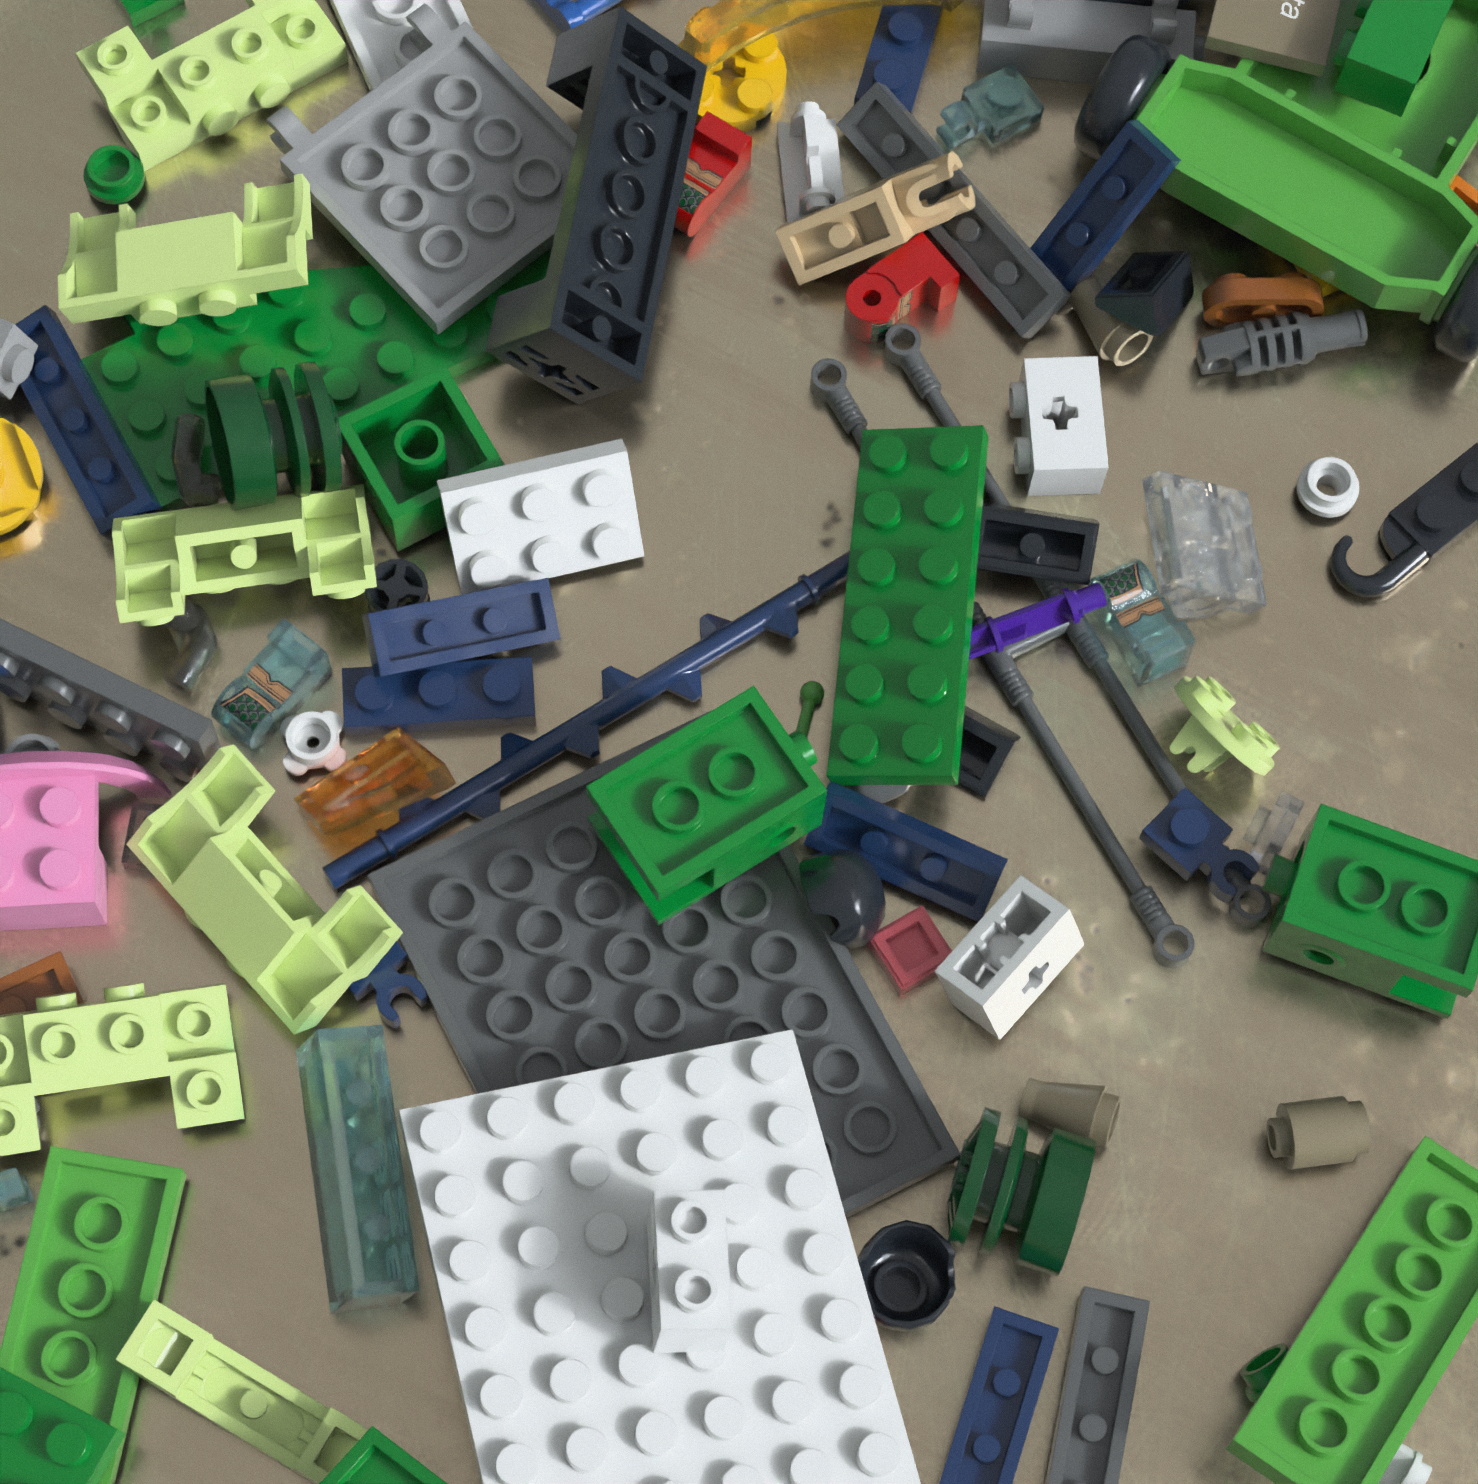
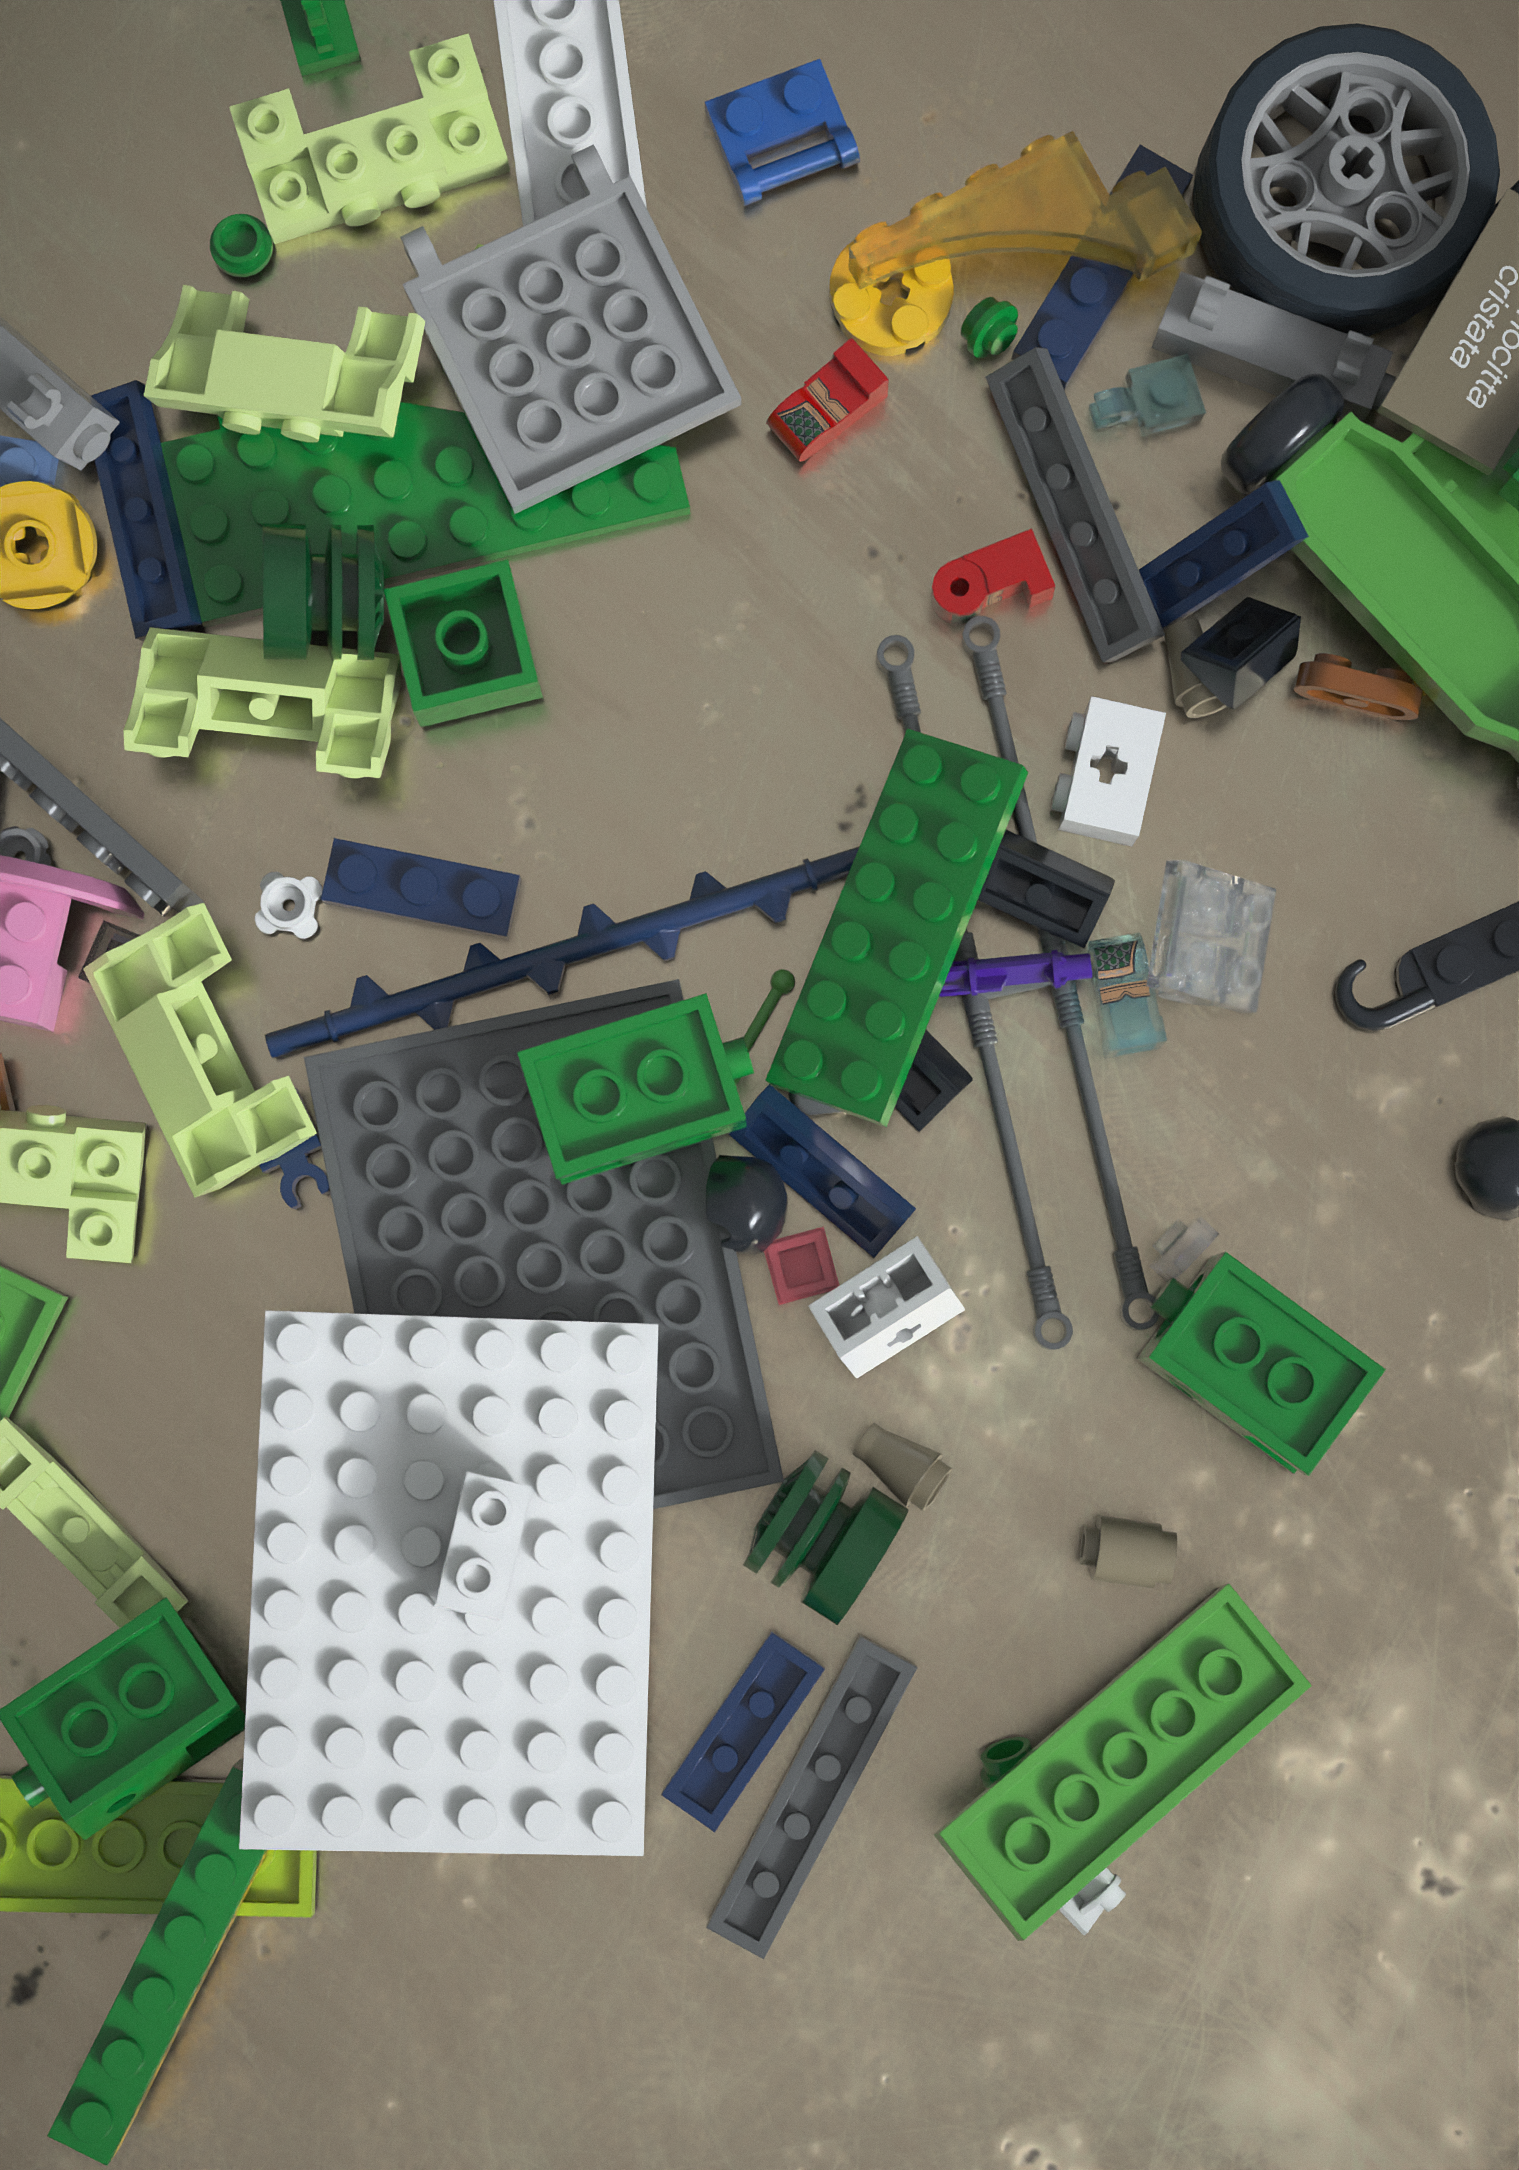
camera: 20 degrees right, 15 degrees up
clear smoke arm [164,597,218,694] -> none
clear smoke arm [171,413,221,507] -> none
clear light blue leg [211,618,333,749] -> none
clear orange wing [294,727,456,838] -> none
clear light blue brick [296,1025,420,1314] -> none
dark blue plate [362,578,561,677] -> none
black wheel [365,559,430,613] -> none
white plate [437,439,644,595] -> none
black plate [485,6,707,404] -> none
tan plate [775,151,975,286] -> none
white hinge [776,101,844,223] -> none
black hair [857,1220,956,1332] -> none
dark blue plate [1139,787,1260,904] -> none
yellowish green plate [1169,675,1280,776] -> none
dark grey hinge [1196,308,1368,376] -> none
white plate [1297,457,1359,518] -> none
none -> green plate [960,297,1018,358]

